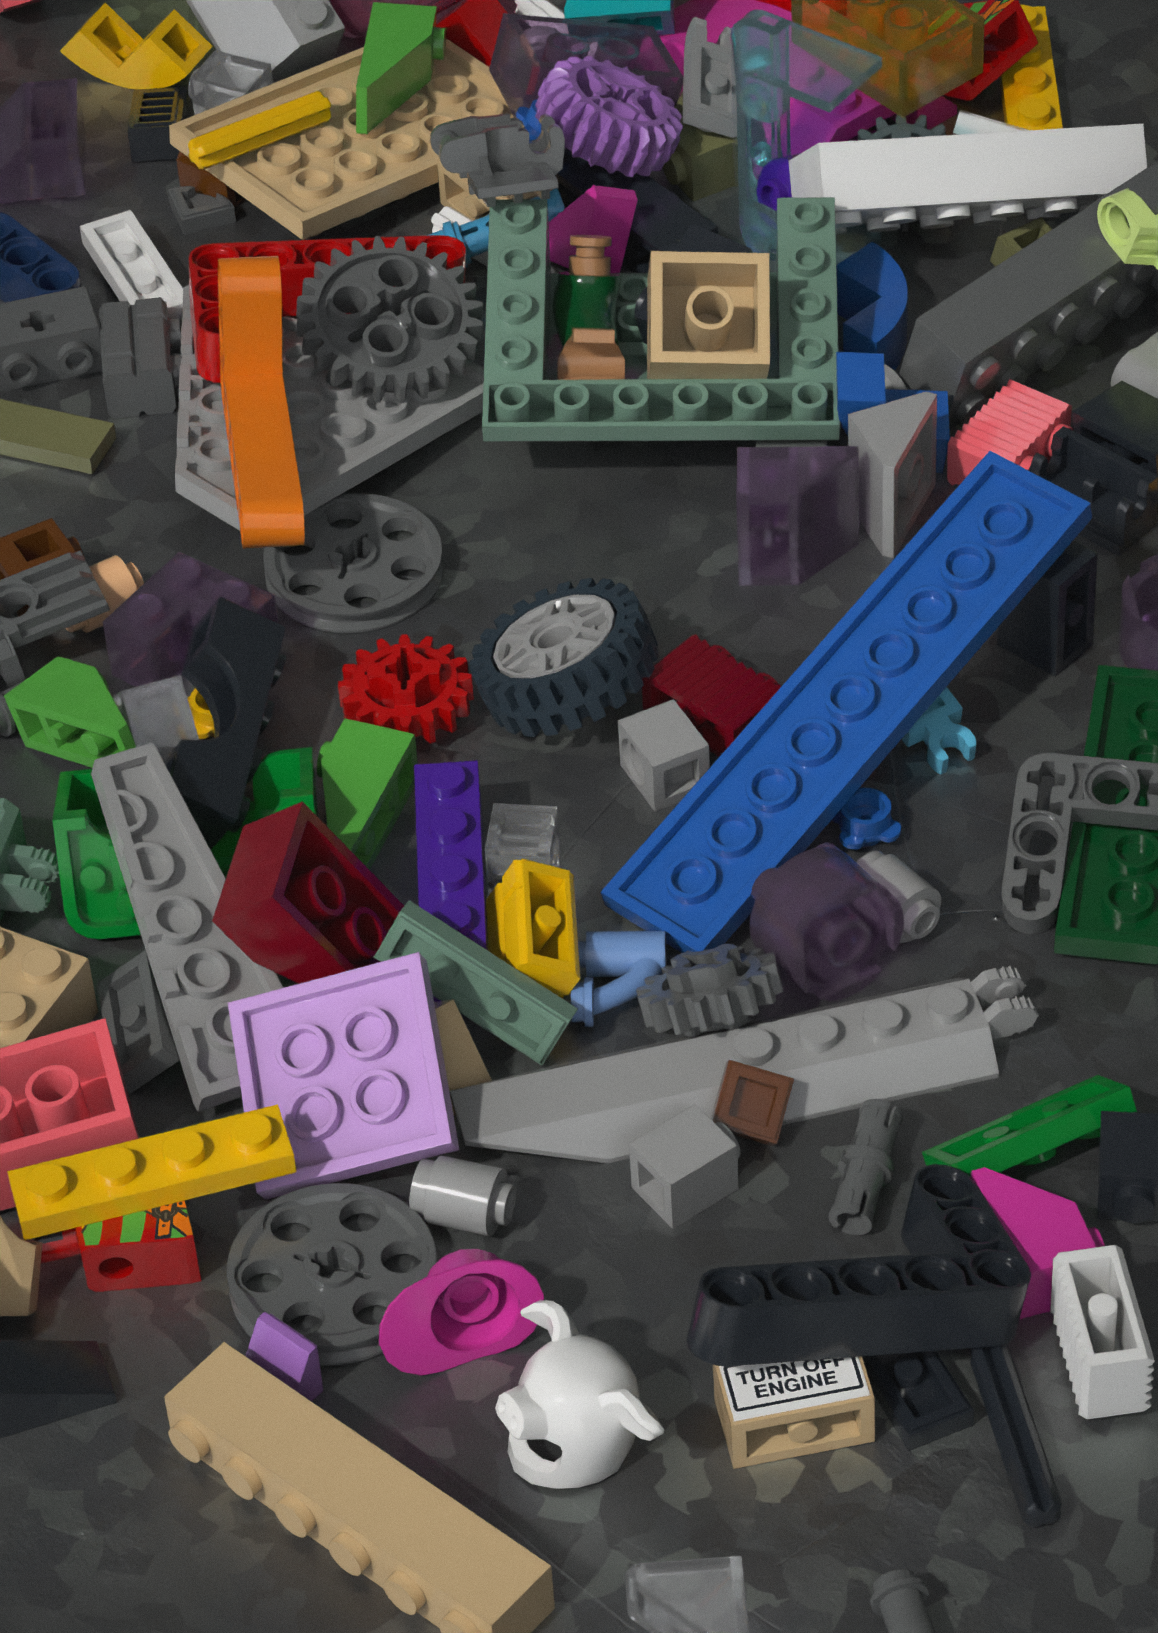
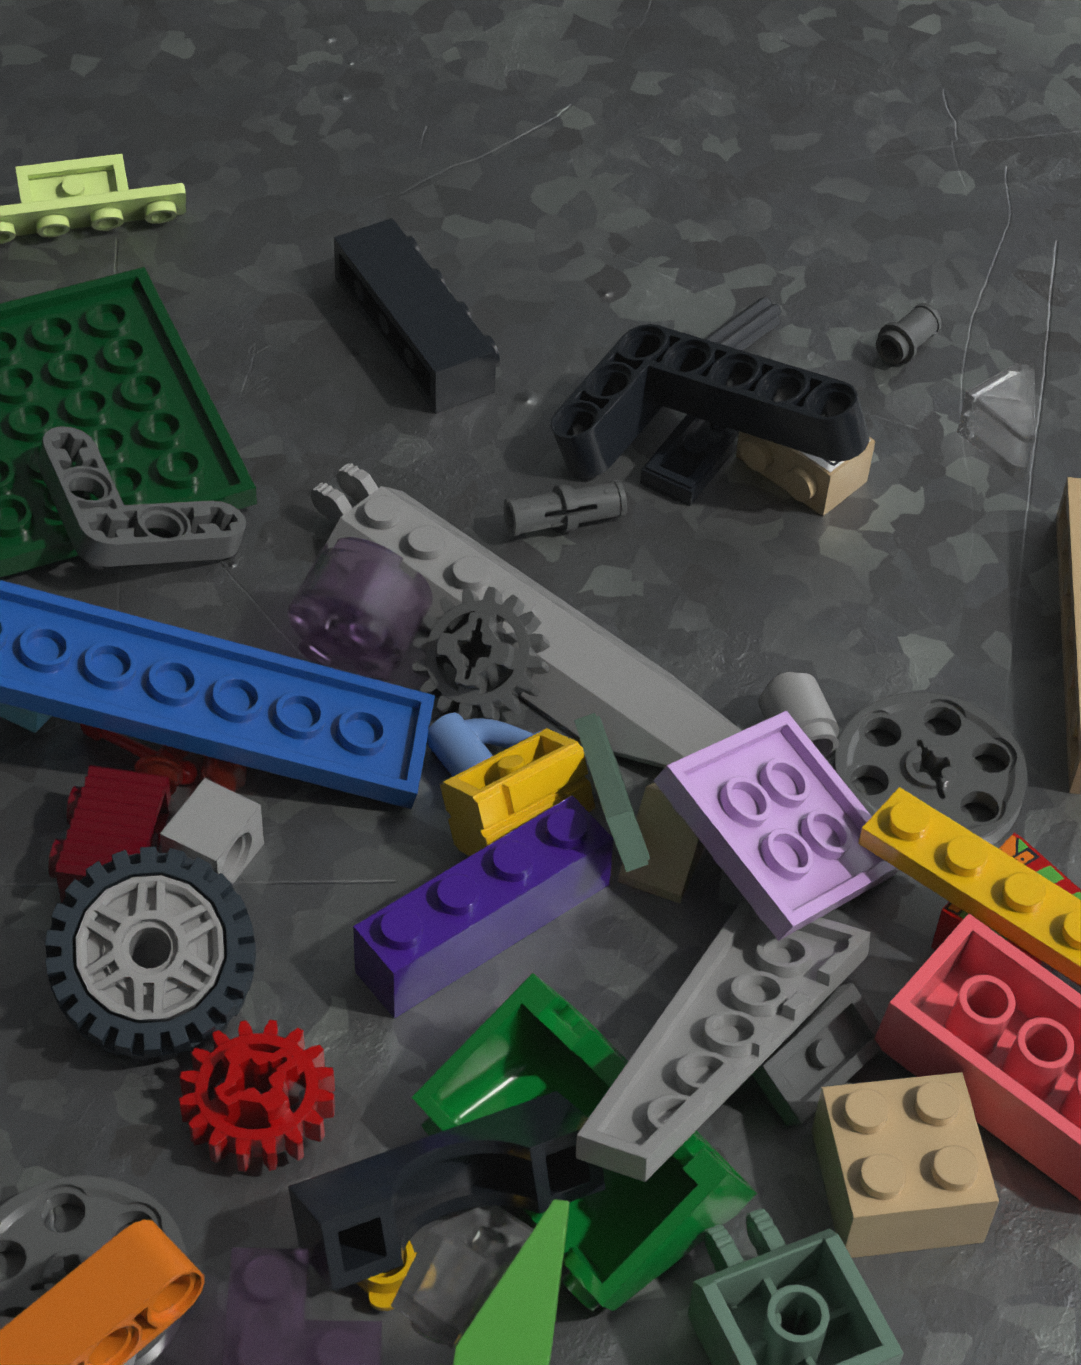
camera: 130 degrees left, 5 degrees up
dark red slope [212,801,404,984] -> none
medium lavender slope [246,1312,323,1402] -> none
bright green slope [317,718,418,870] -> none
dark pink piece [379,1248,544,1376] -> none
clear brick [485,803,561,895] -> none
white piece [495,1300,664,1489] -> none
light grey brick [629,1104,740,1229] -> none
reddish brown tile [711,1060,794,1147] -> none
light grey brick [846,851,941,943] -> none
green plate [922,1075,1137,1177] -> none
dark pink slope [971,1167,1105,1319] -> none
white brick [1050,1245,1155,1419] -> none

